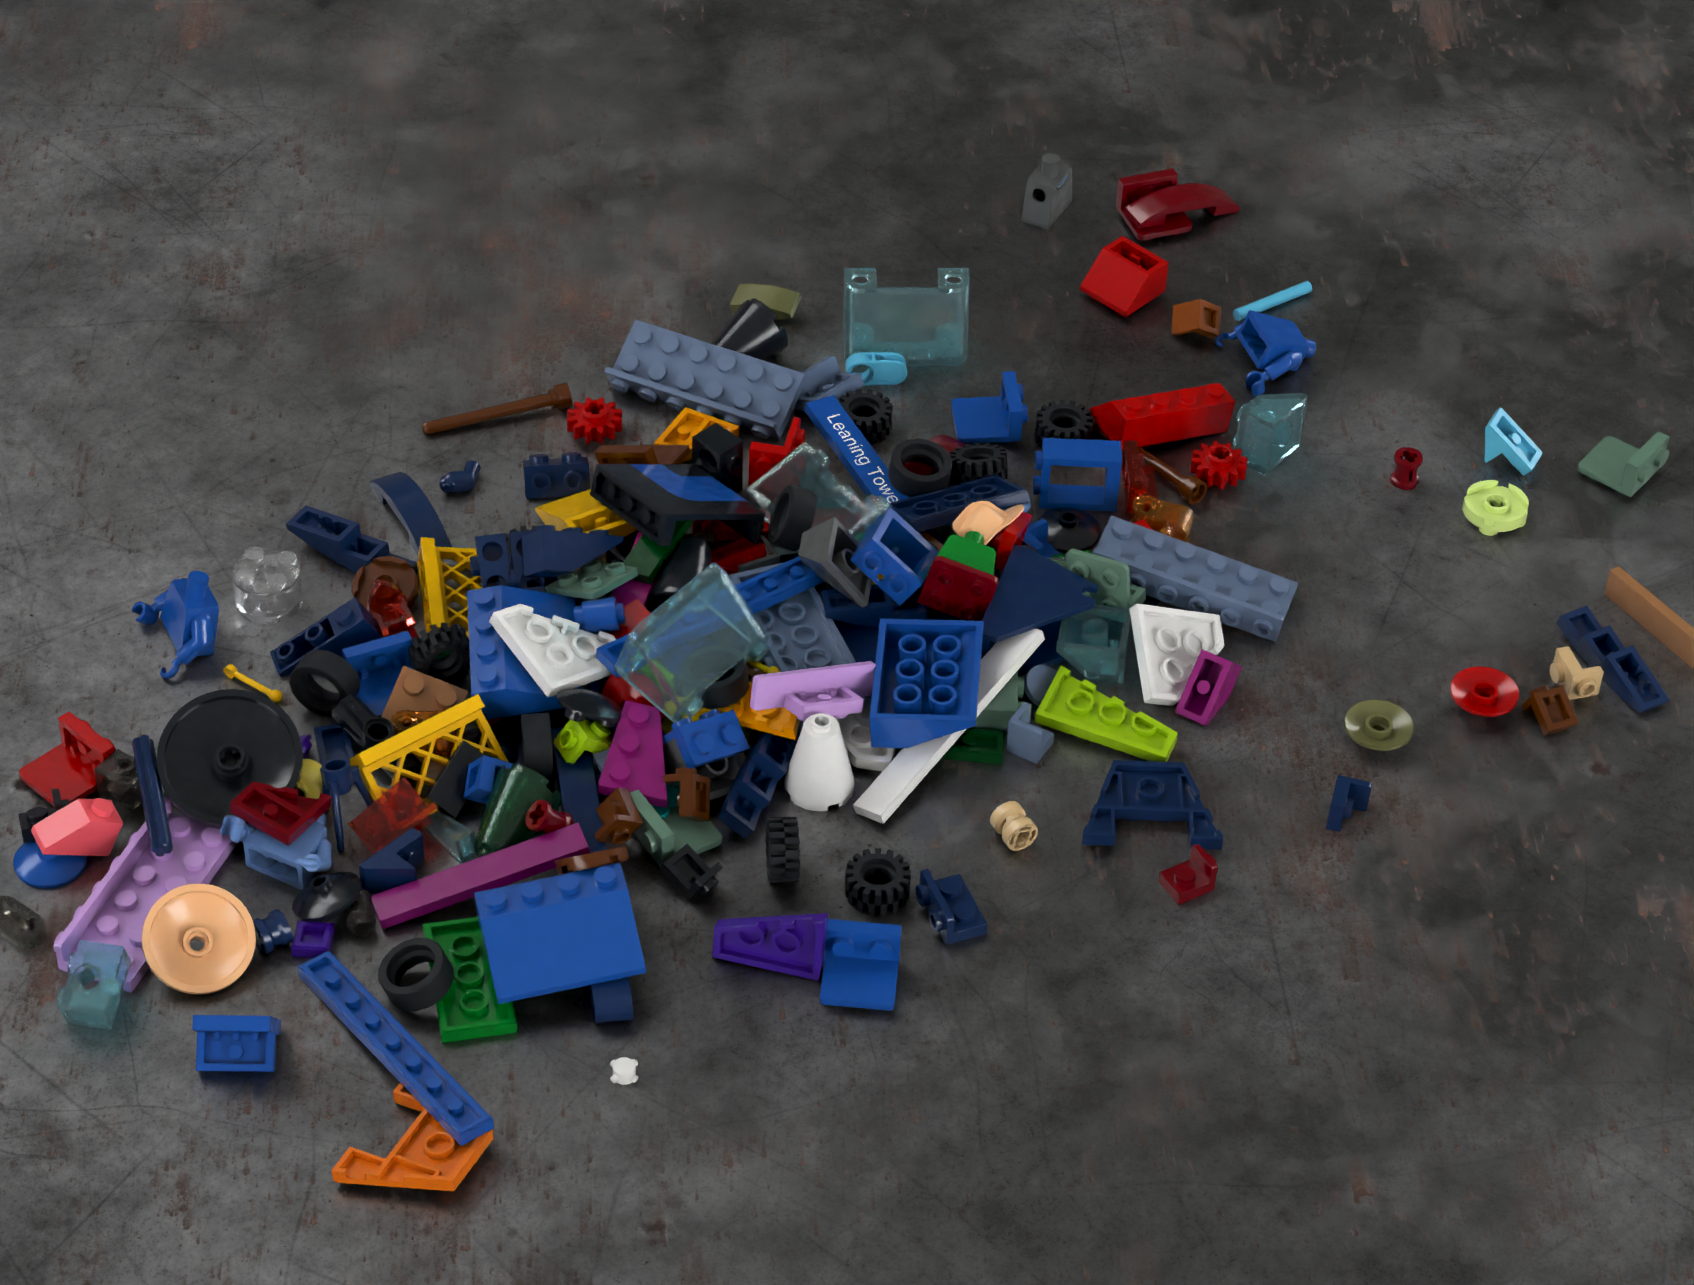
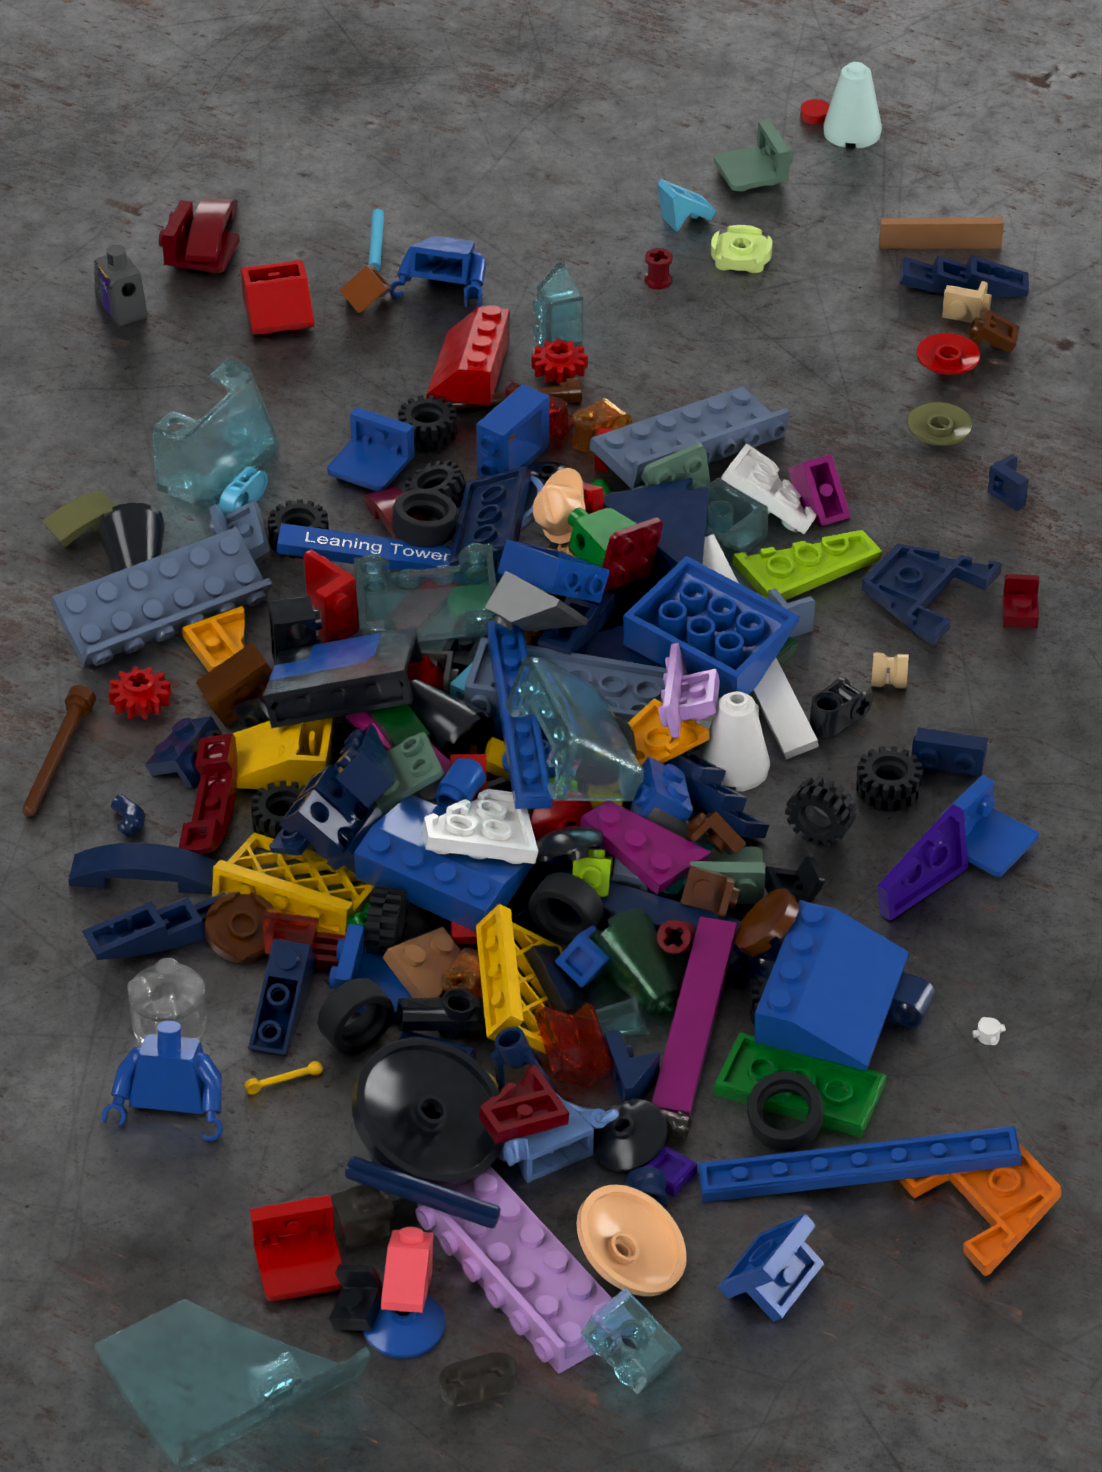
camera: 55 degrees left, 0 degrees up
black tyre [768,484,817,552] -> none
none -> dark red slope [178,733,237,854]
none -> black piece [809,677,873,739]

